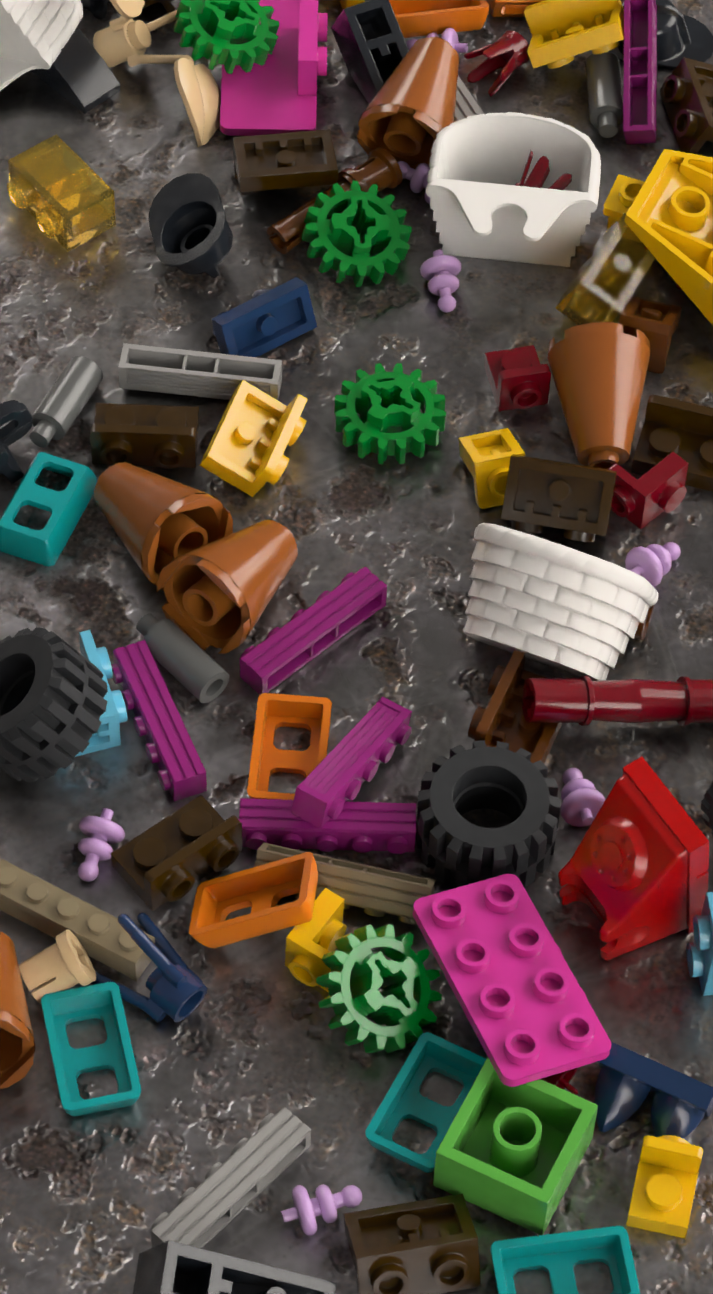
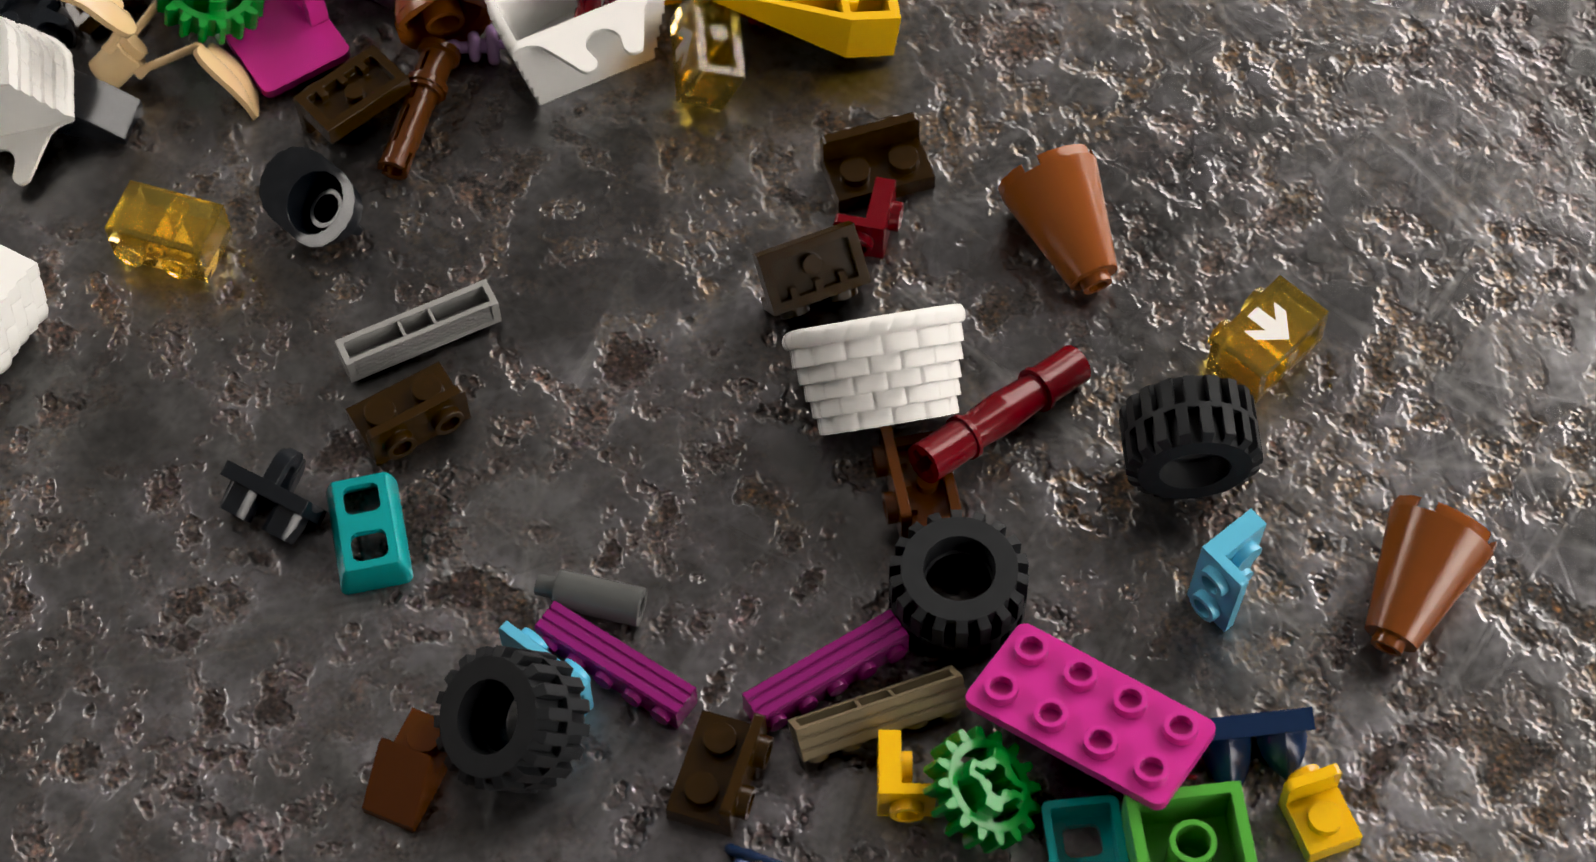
camera: 30 degrees left, 5 degrees up
dark grey cylinder [29,356,103,447] -> none
lavender hair [78,808,125,882] -> none
dark orange cone [94,462,233,590] -> none
dark orange cone [157,520,298,654] -> none
orange piece [188,852,318,948] -> none
yellow bracket [199,380,308,497] -> none
dark blue tile [212,277,317,357] -> none
magenta piece [239,567,387,695] -> none
orange piece [247,693,332,800] -> none
magenta piece [291,696,412,828] -> none
green gear [302,180,412,287] -> none
green gear [334,363,446,464] -> none
lavender hair [420,250,461,313] -> none
yellow bracket [458,428,525,509] -> none
dark red bracket [484,345,551,412] -> none
dark orange cone [548,322,650,470] -> none
red piece [558,756,709,961] -> none
lavender hair [560,768,606,827] -> none
reddish brown slope [619,296,682,374] -> none
lavender hair [625,542,681,588] -> none

